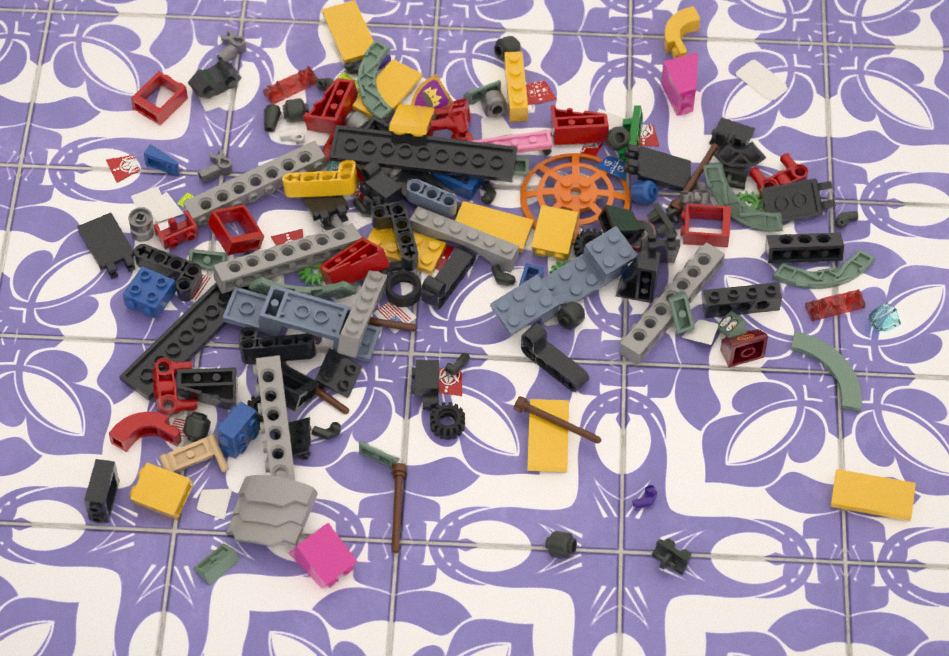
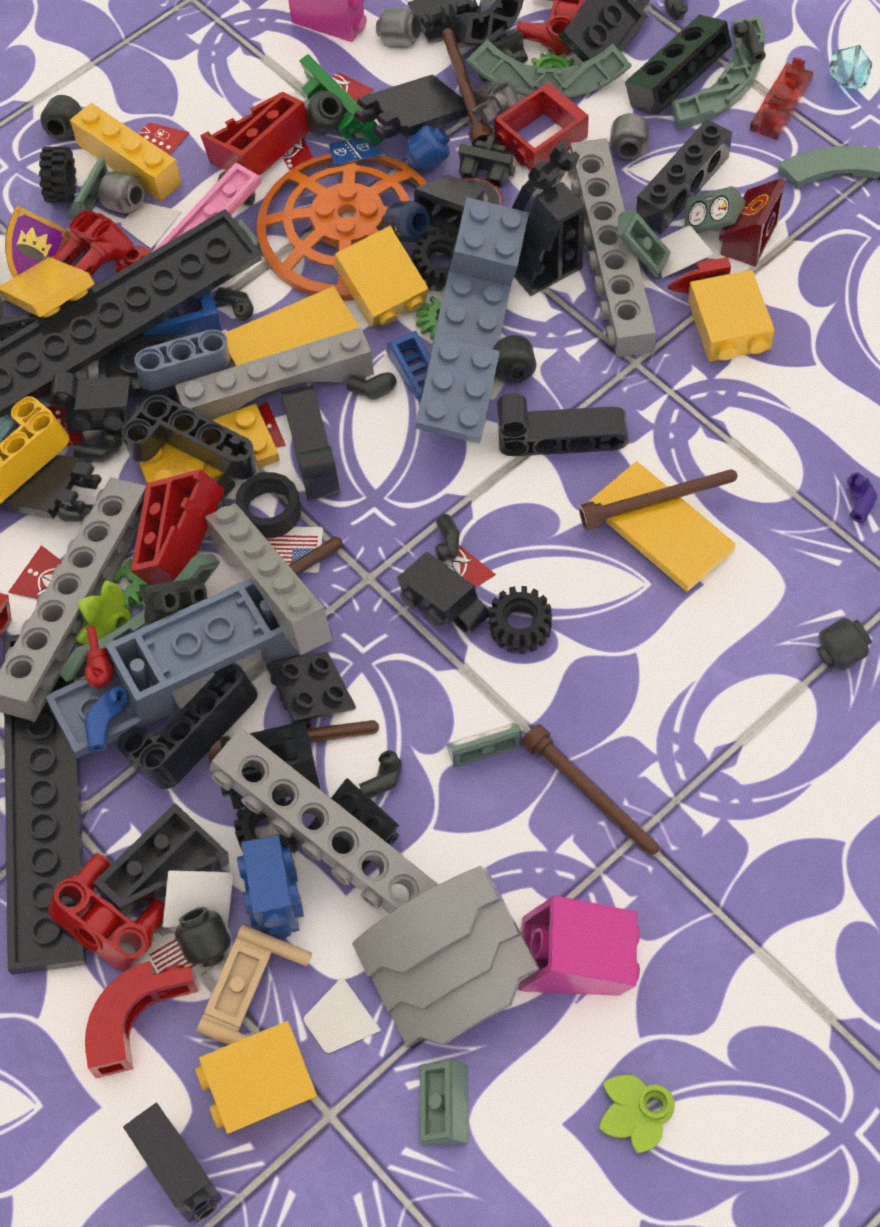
camera: 40 degrees left, 5 degrees up
none -> black tyre [39,147,77,203]
none -> lime plate [75,581,132,645]
none -> red piece [84,626,114,689]
none -> blue arm [84,687,129,752]
none -> pearl dark grey hips [139,578,207,622]
none -> white sticker [163,871,233,928]
none -> flat silver head [376,7,421,47]
none -> dark blue head [384,201,430,243]
none -> lime plate [599,1075,675,1153]
none -> flat silver head [610,113,650,159]
none -> red plate [667,257,731,293]
none -> yellow brick [688,270,775,362]
none -> pearl dark grey arm [733,20,766,63]

